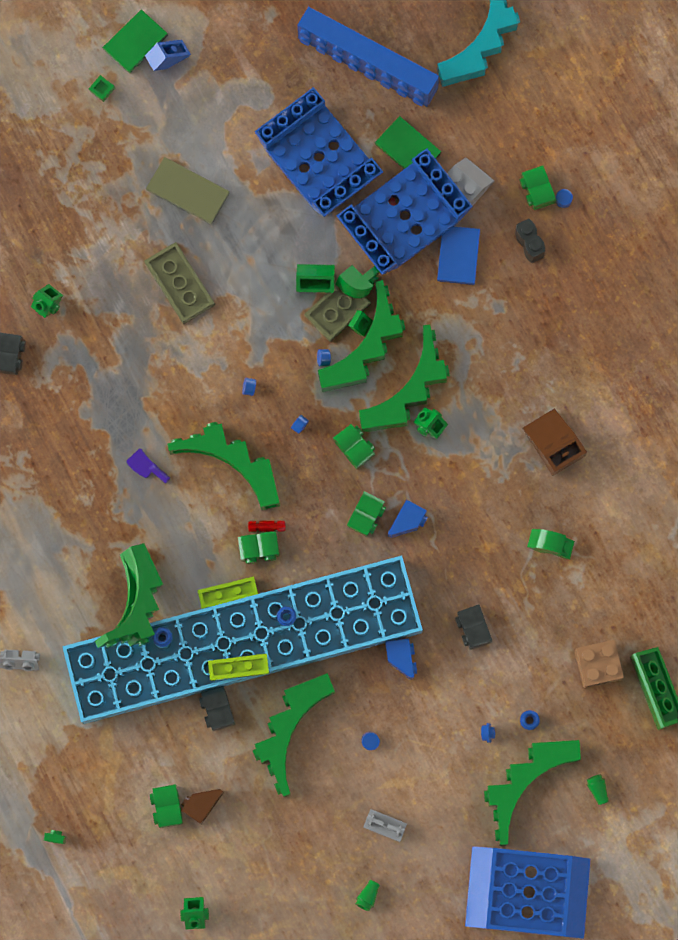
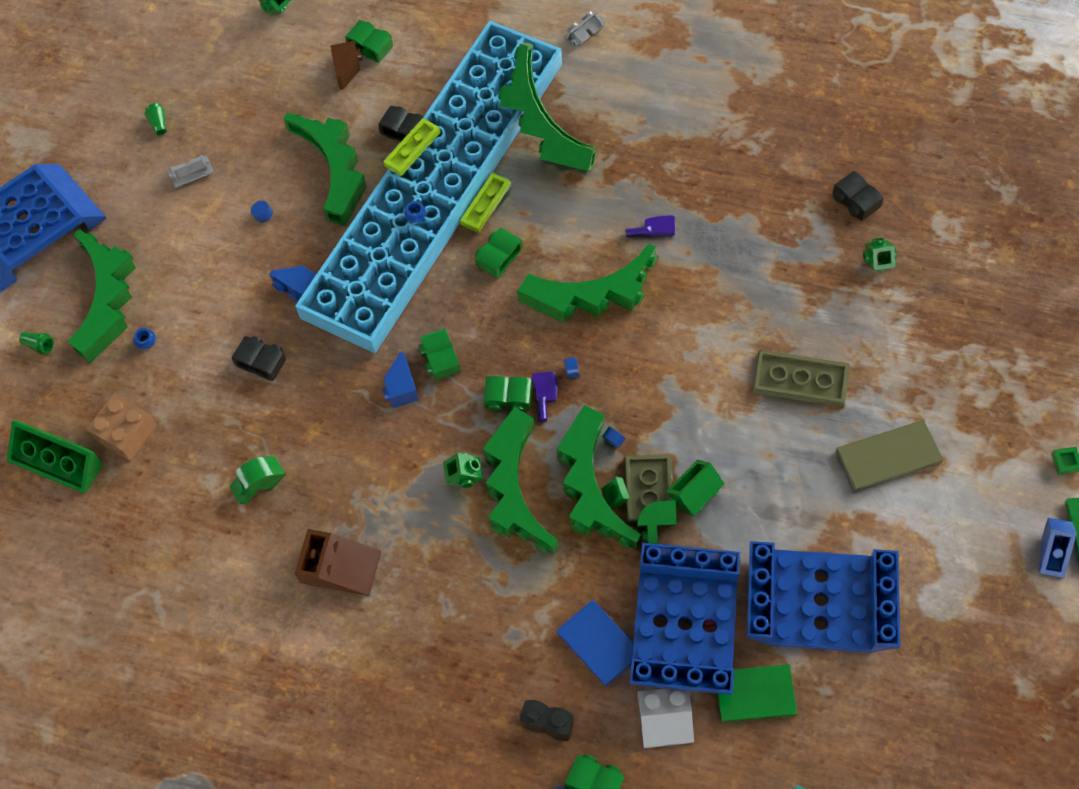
camera: 135 degrees right, 15 degrees down
blue plate [152,627,172,647] -> none
blue piece [242,378,256,396] -> none
red axle [248,521,286,532] -> none
blue brick [297,7,439,107] -> none
blue plate [481,723,495,743] -> none
none -> dark purple piece [532,372,558,423]

